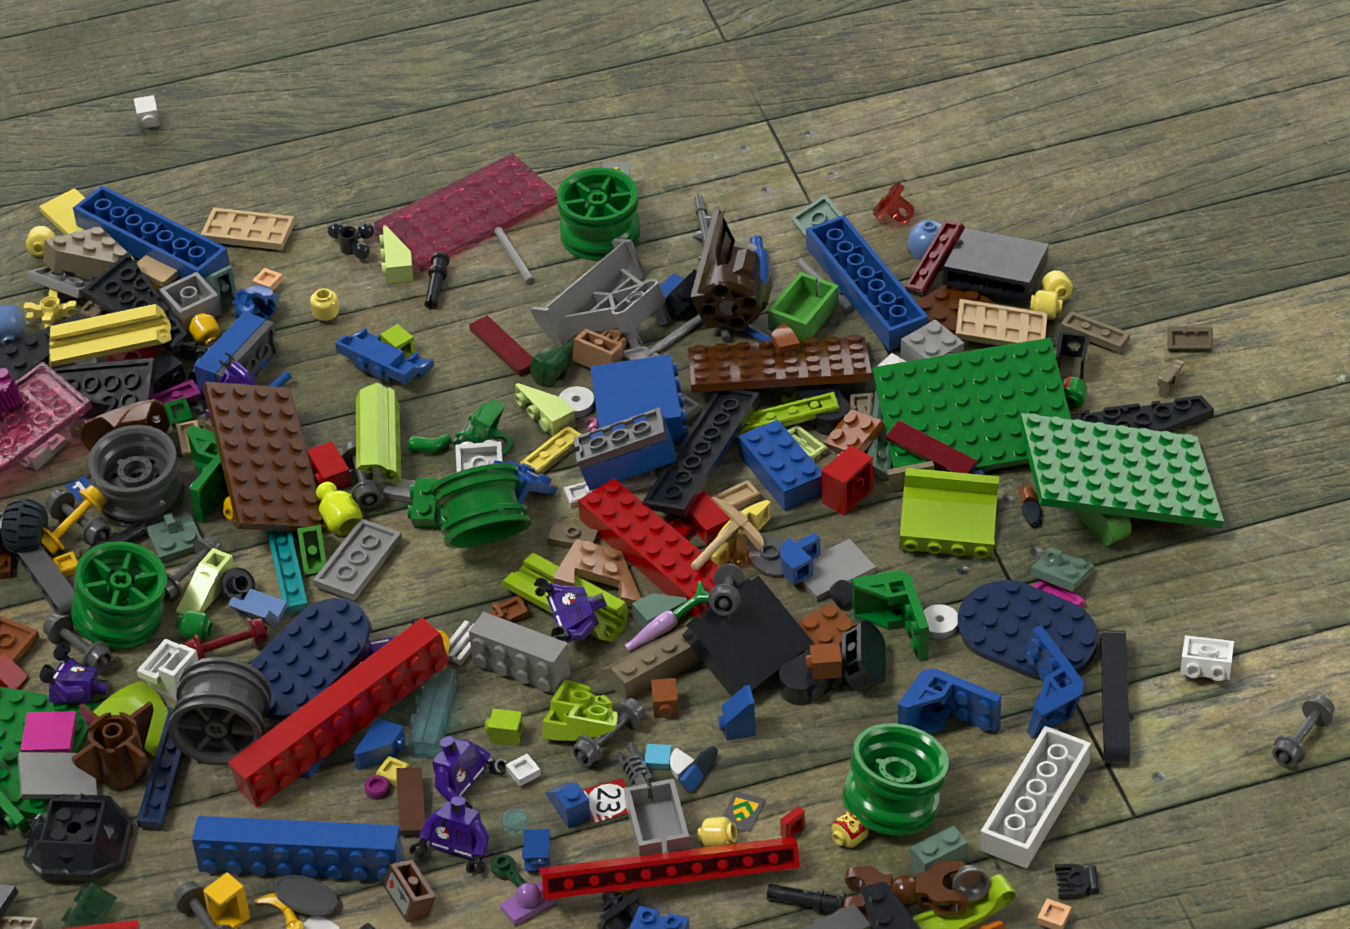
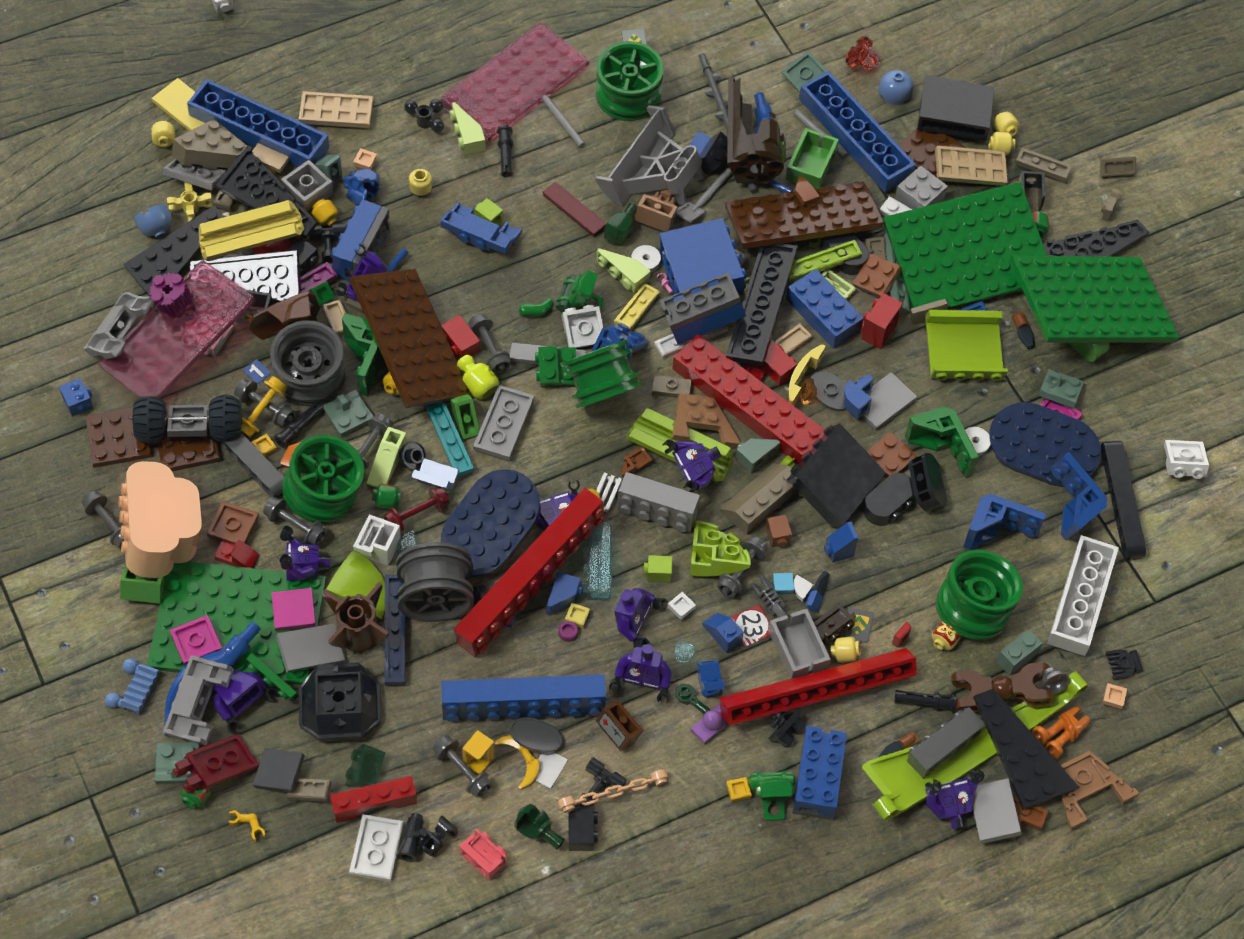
camera: 15 degrees left, 15 degrees up
lime piece [356,383,401,486] -> none
reddish brown tile [396,768,425,836] -> none
lavender piece [625,581,709,652] -> none
tan piece [691,497,764,571] -> none
dark grey piece [708,564,746,616] -> none
dark orange brick [806,643,842,680] -> none
black tile [829,580,852,610] -> none
dark red tile [886,420,977,474] -> none
dark red tile [905,220,965,296] -> none
none -> dark brown bracket [814,604,856,645]

